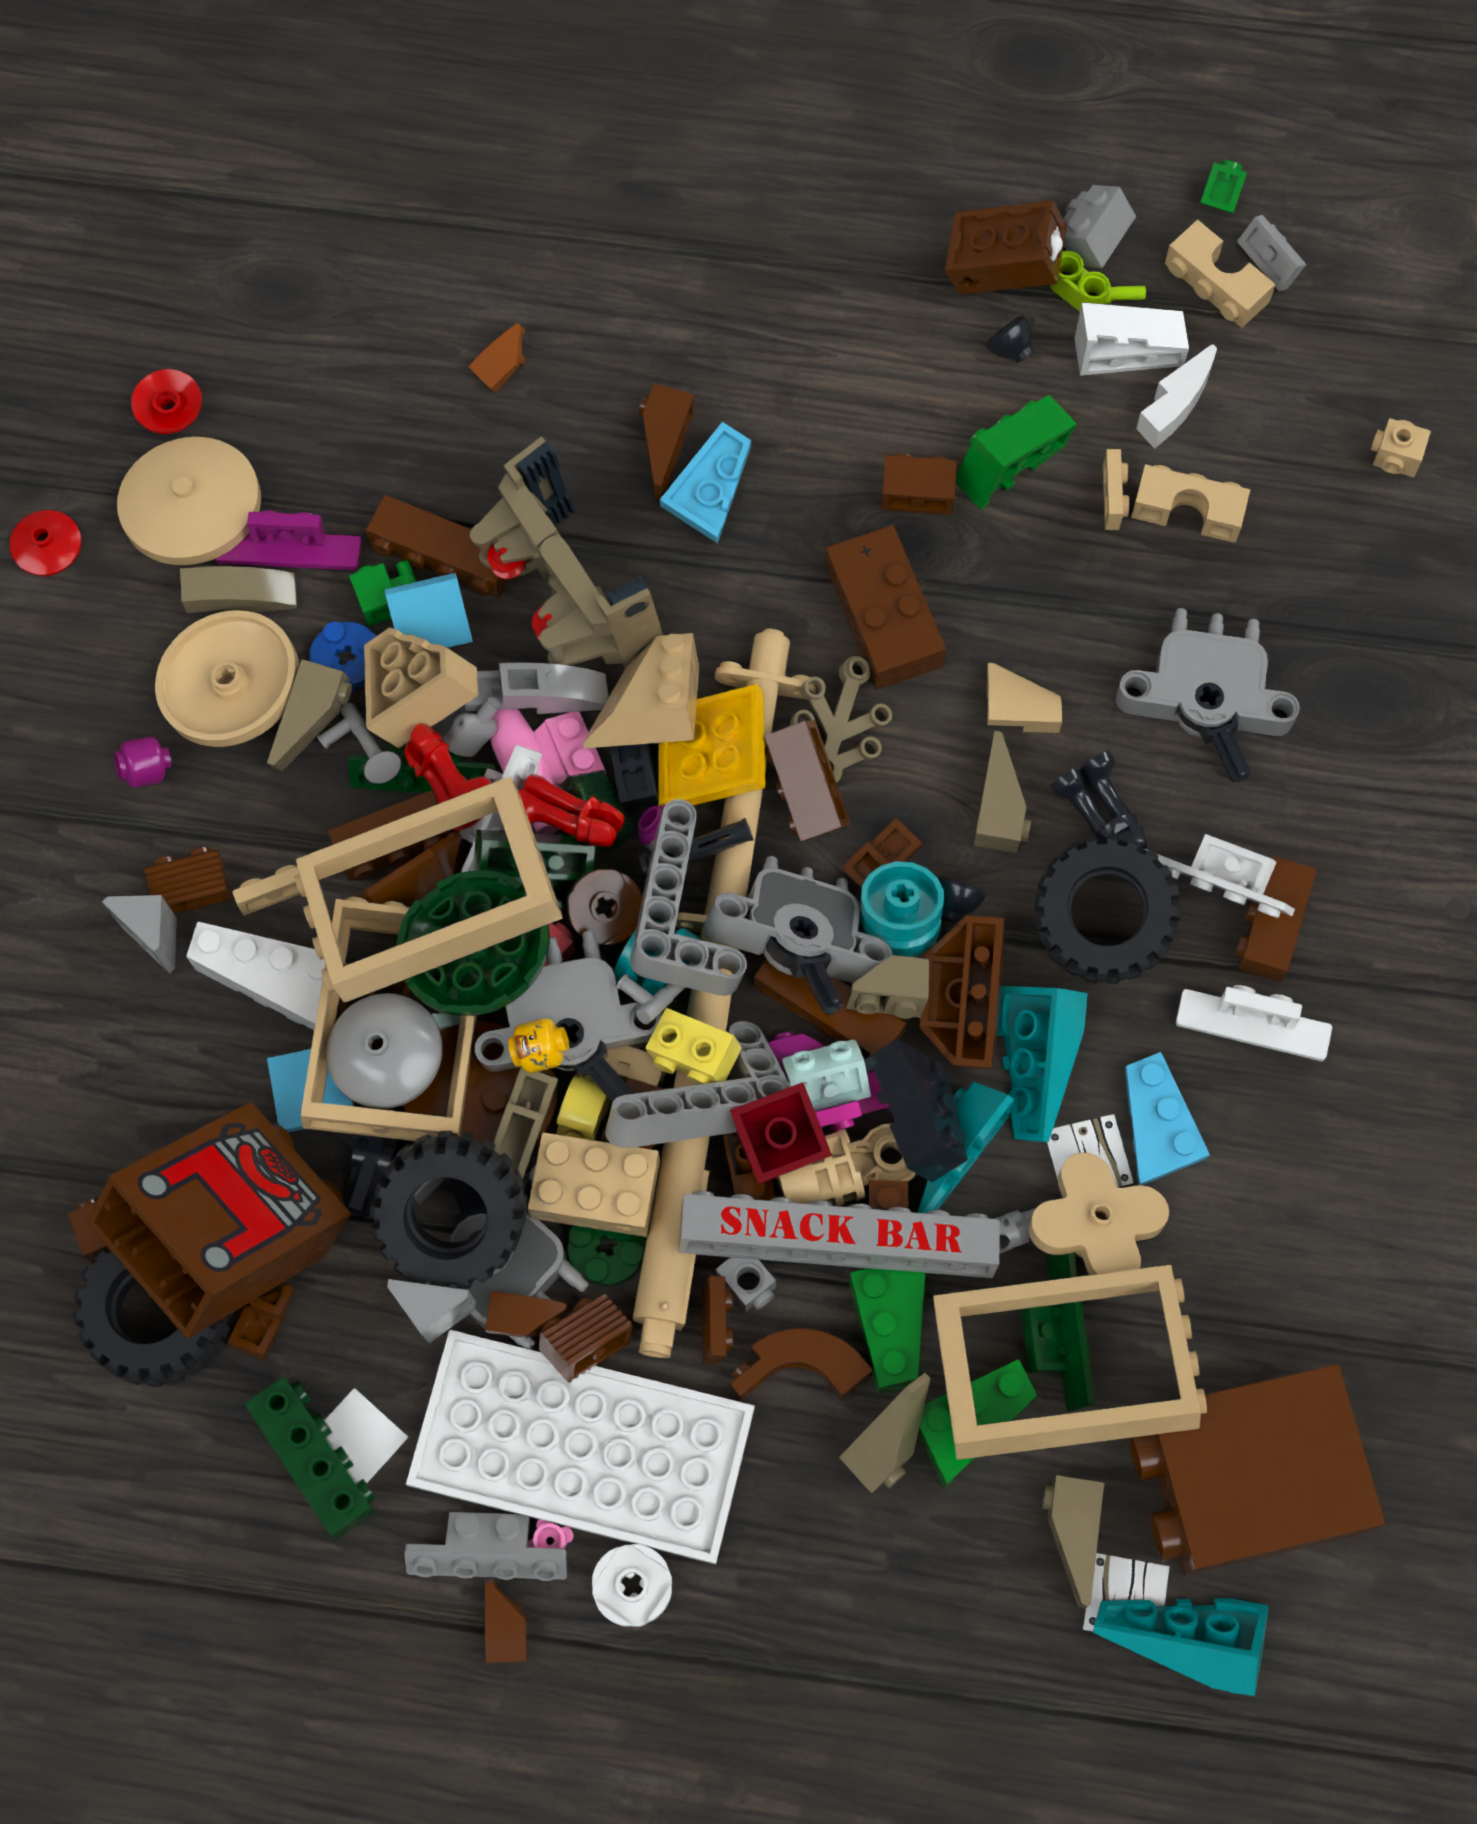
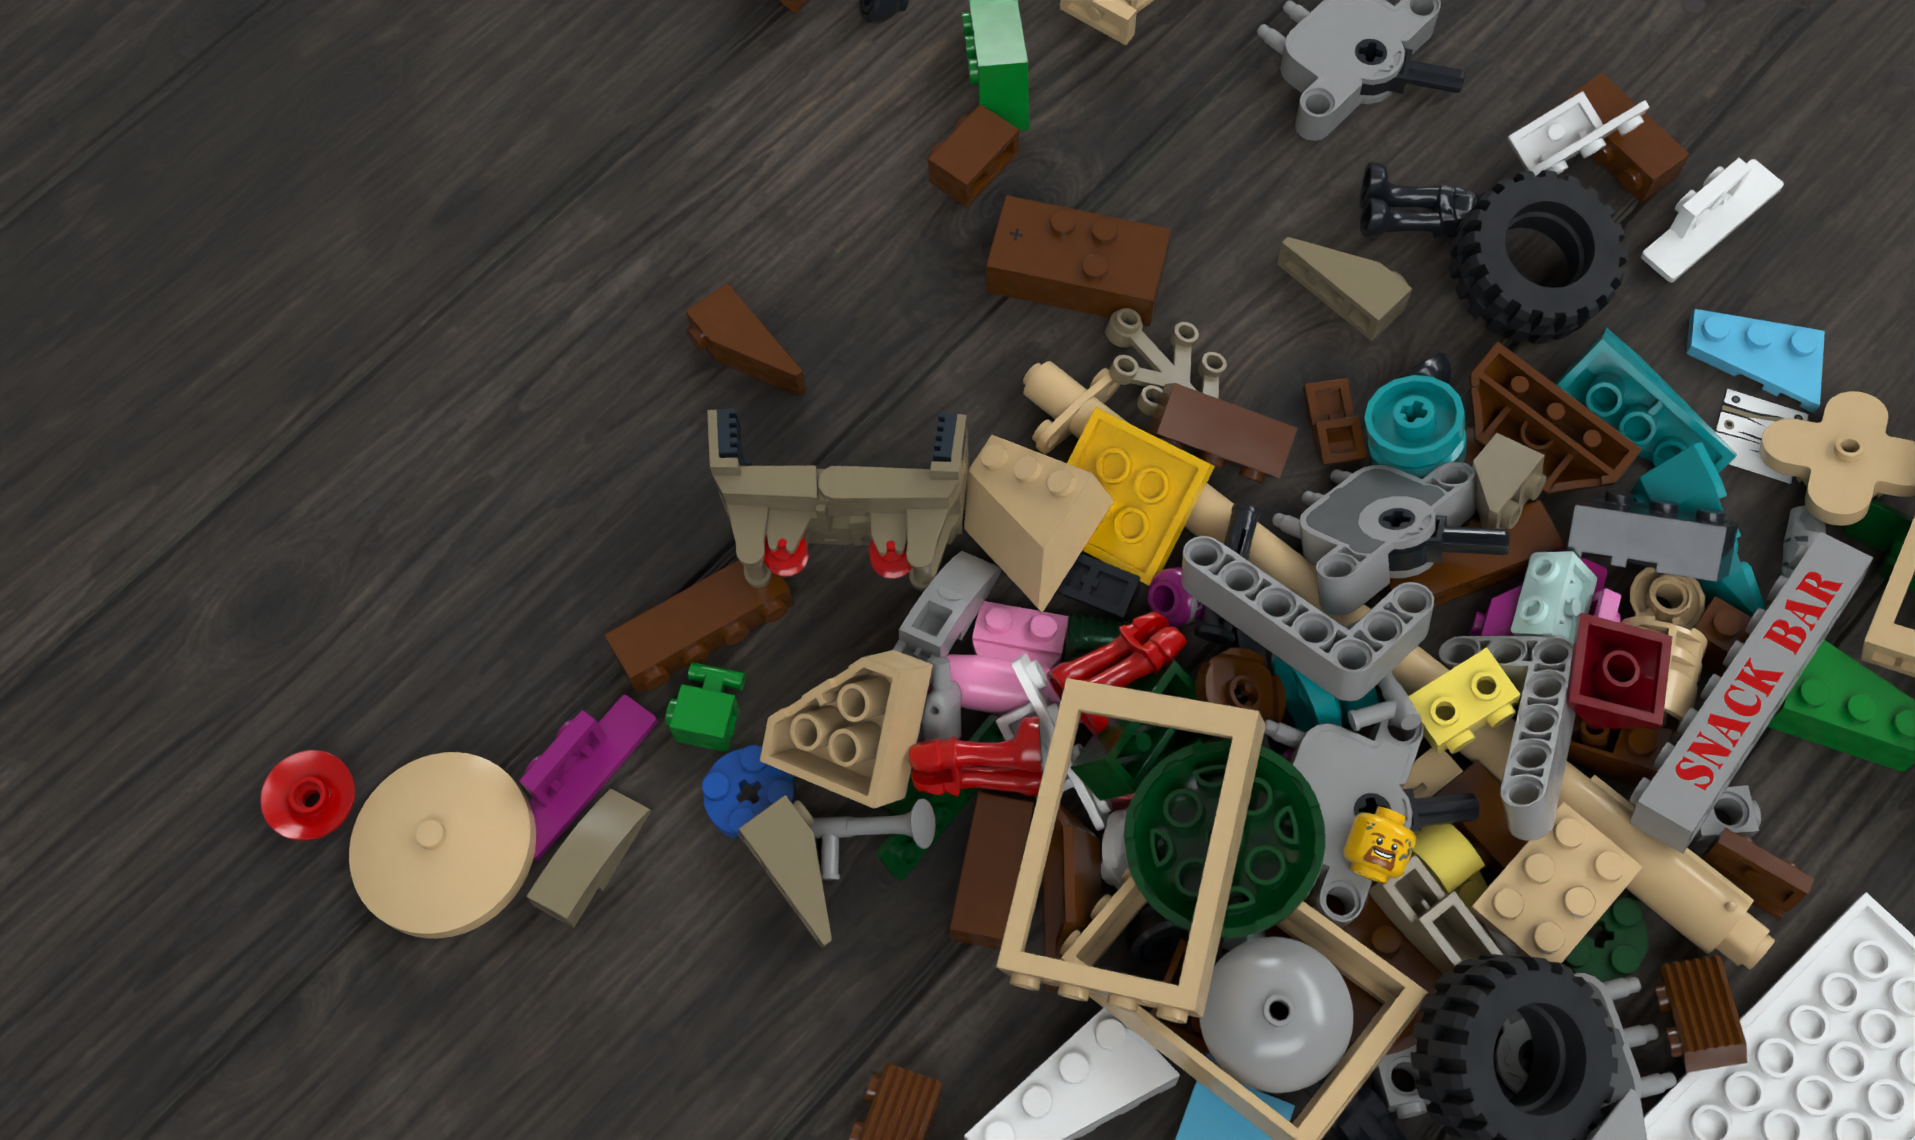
camera: 55 degrees left, 5 degrees down
red dish [10,510,82,576] -> none
magenta head [114,737,171,788] -> none
tan dish [155,610,299,747] -> none
tan plate [232,865,300,916] -> none
medium azure tile [385,573,473,648] -> none
dark orange slope [468,323,525,392] -> none
reddish brown slope [485,1291,568,1338] -> none
medium azure wing [660,422,751,544] -> none
reddish brown arch [730,1328,873,1401] -> none
tan slope [987,663,1062,733] -> none

